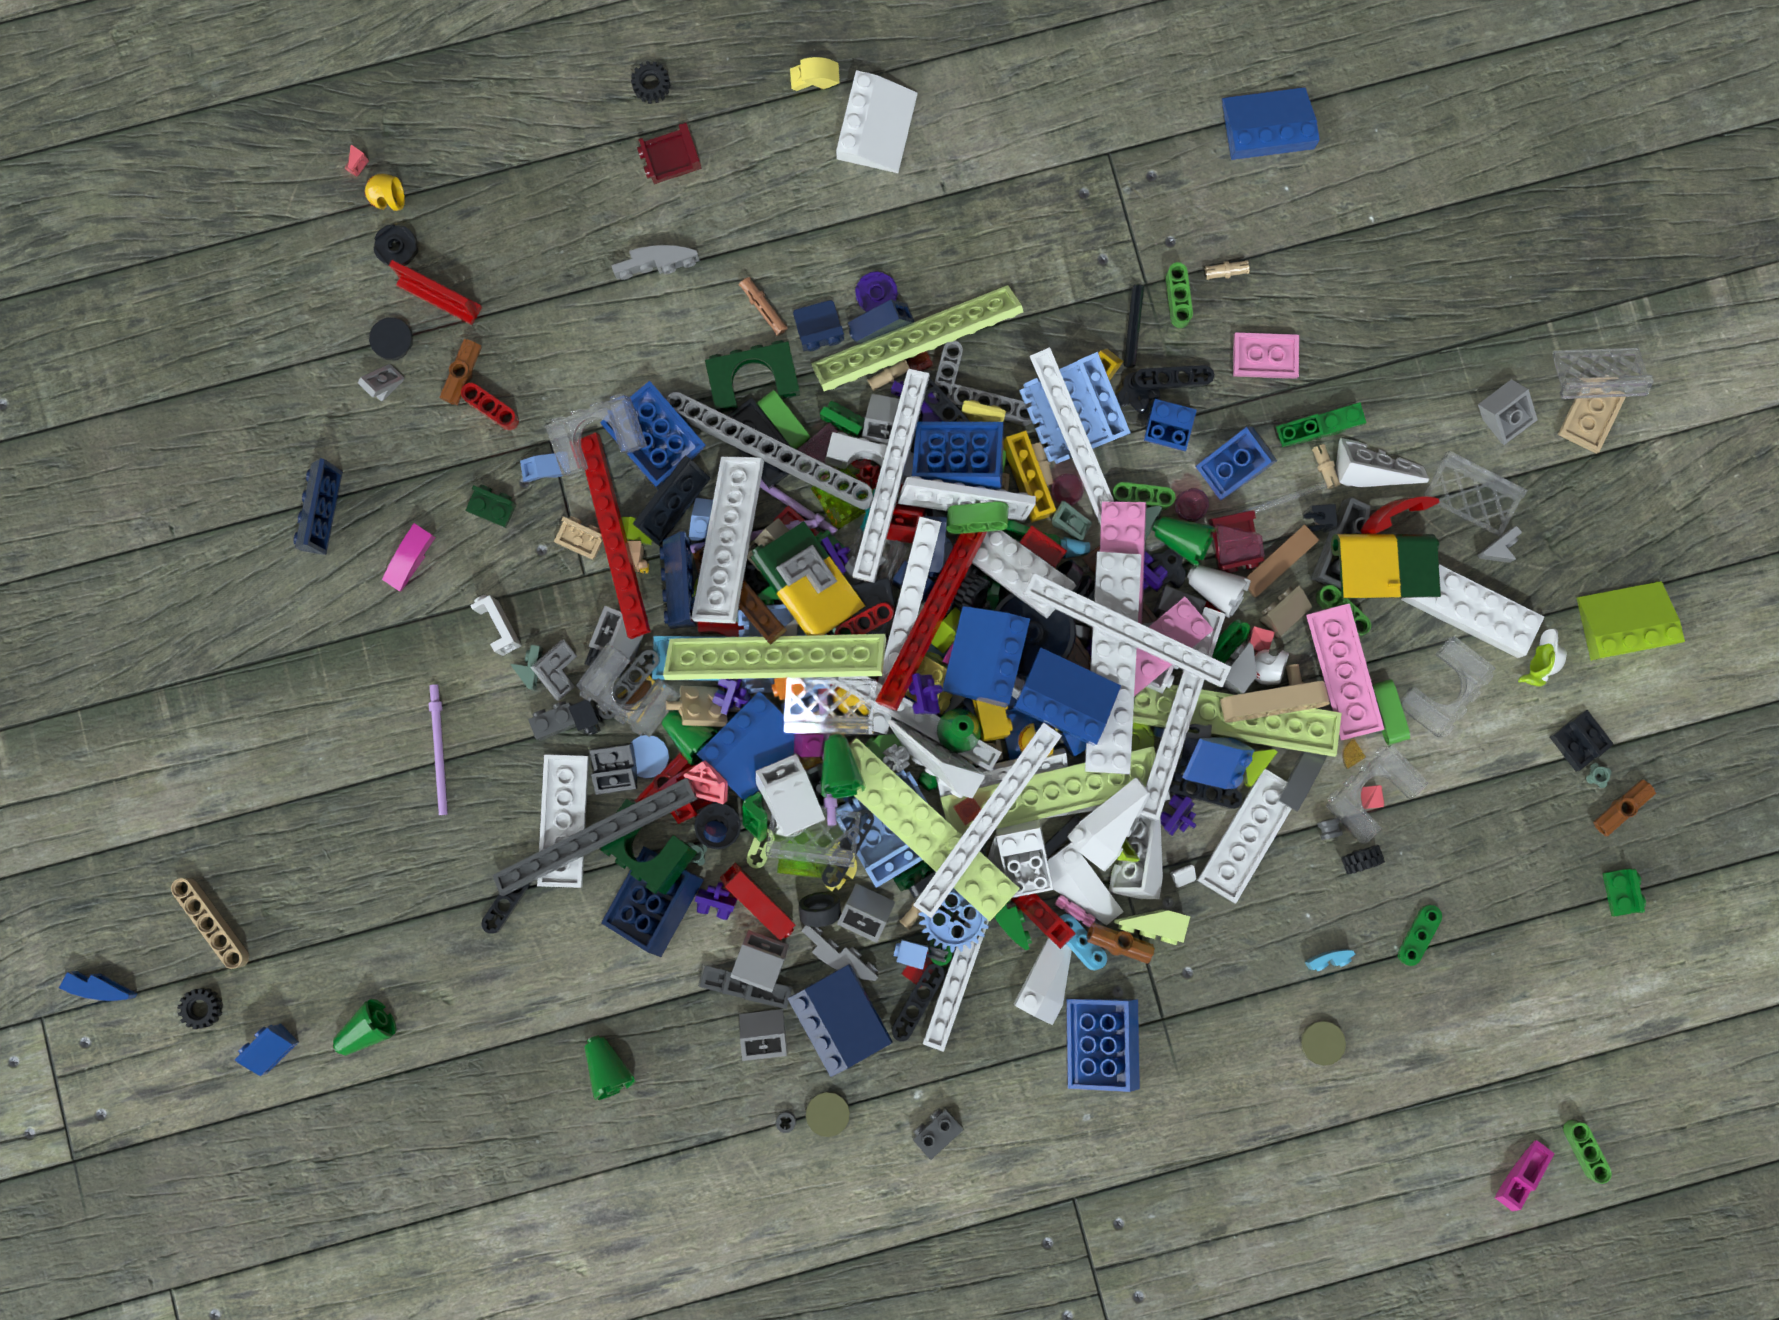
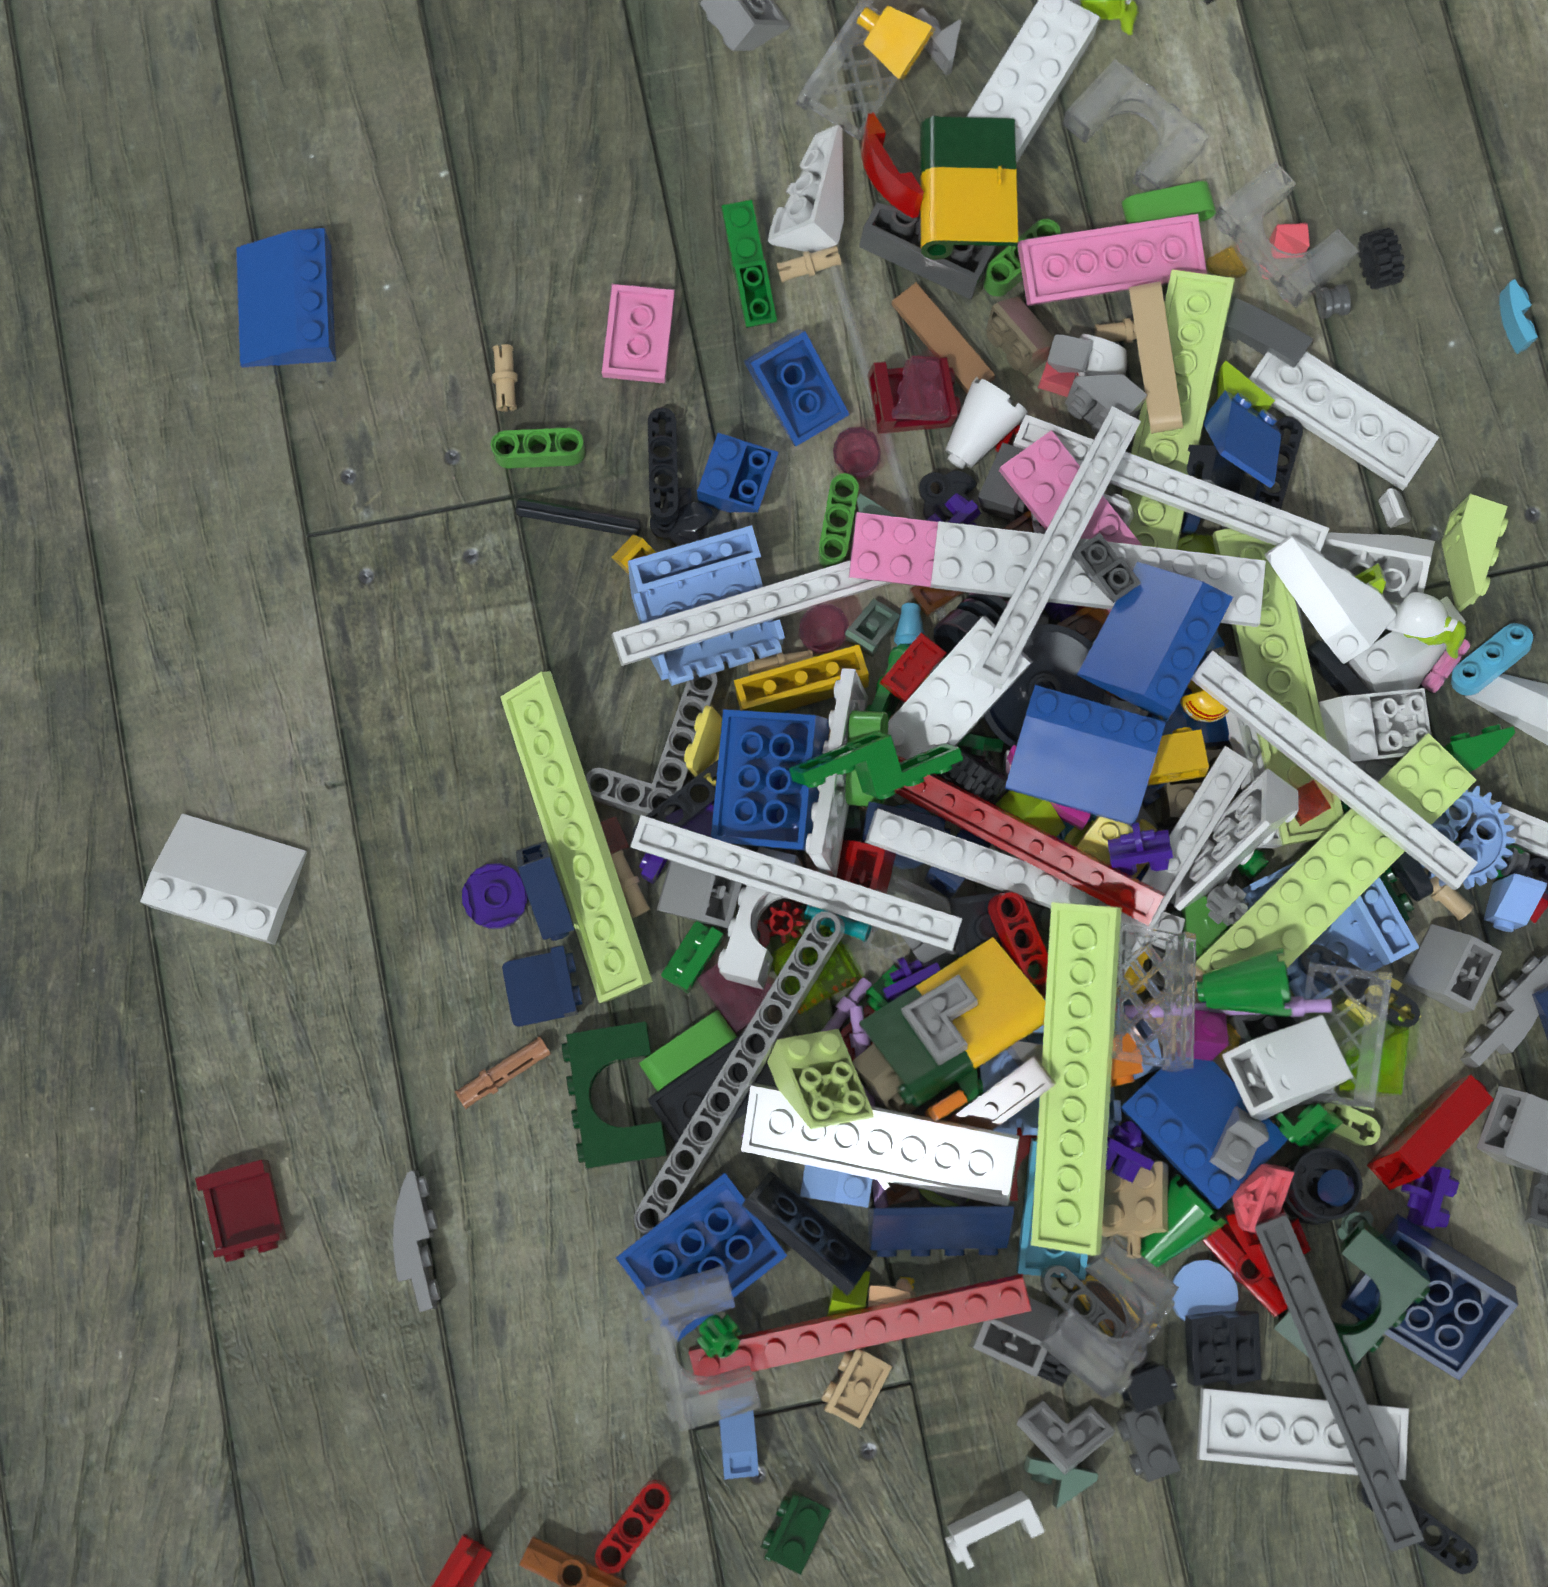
camera: 90 degrees left, 5 degrees down
black tyre [631,61,671,104] -> none
light yellow brick [790,57,840,91] -> none
black tyre [799,892,841,927] -> none
green cone [937,709,981,753] -> none
red slope [1011,893,1076,949] -> none
dark orange piece [1086,923,1155,964] -> none
green cone [1152,517,1216,567] -> none
dark purple hips [1160,794,1197,836] -> none
green plate [1212,619,1250,663] -> none
black hinge [1302,504,1337,533] -> none
green plate [1398,905,1442,966] -> none
none -> green gear [697,1314,741,1358]
none -> yellowish green slope [767,1029,874,1130]
none -> green bracket [789,731,963,799]
none -> yellow torso [857,6,936,80]
none -> orange tile [924,1091,968,1121]
none -> light grey slope [1047,335,1093,373]
none -> dark grey slope [1072,533,1141,603]
none -> light grey slope [1209,1106,1269,1180]
none -> white hair [1386,592,1466,659]

